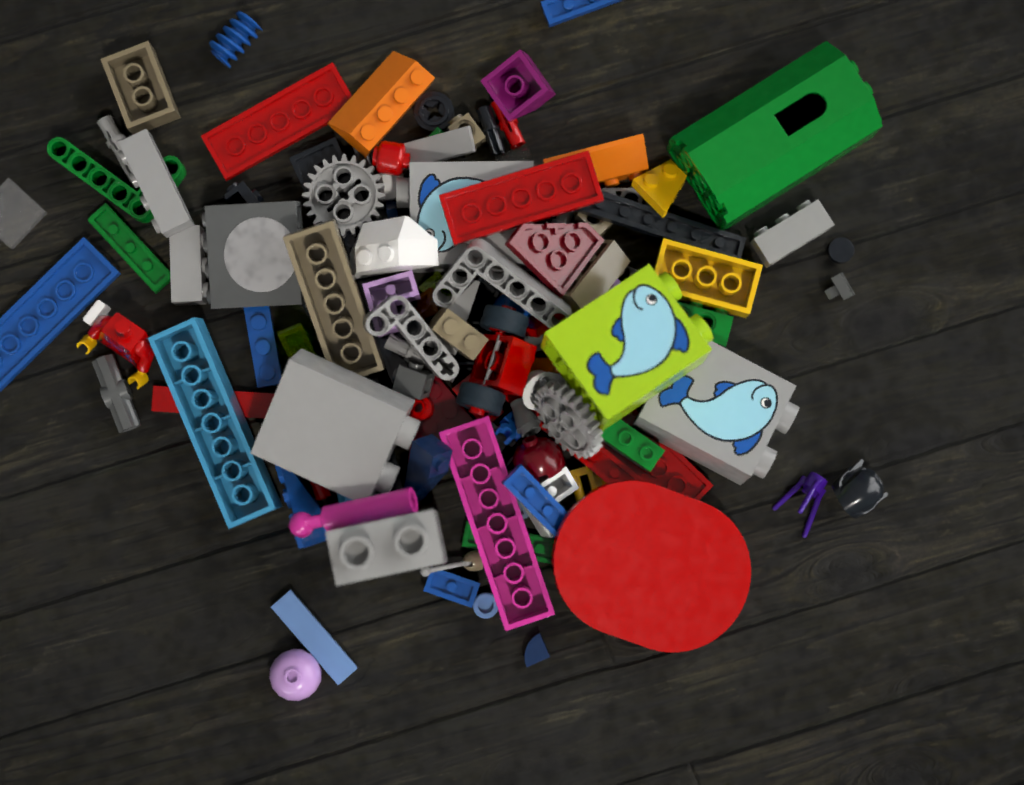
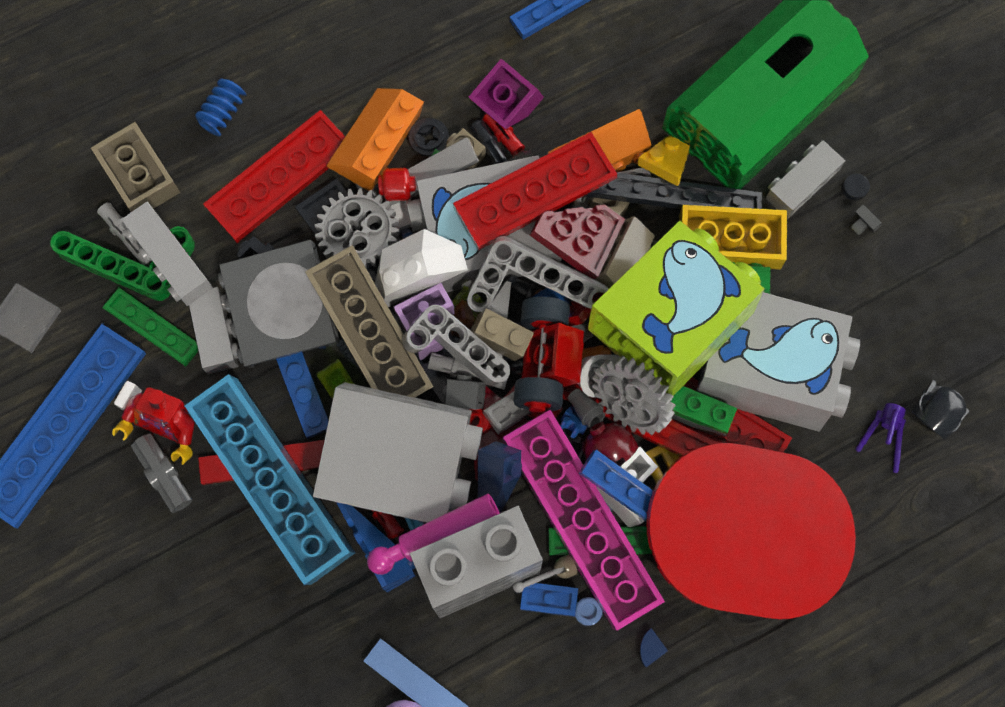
camera: 10 degrees left, 10 degrees down
none -> light grey plate [483,391,533,435]

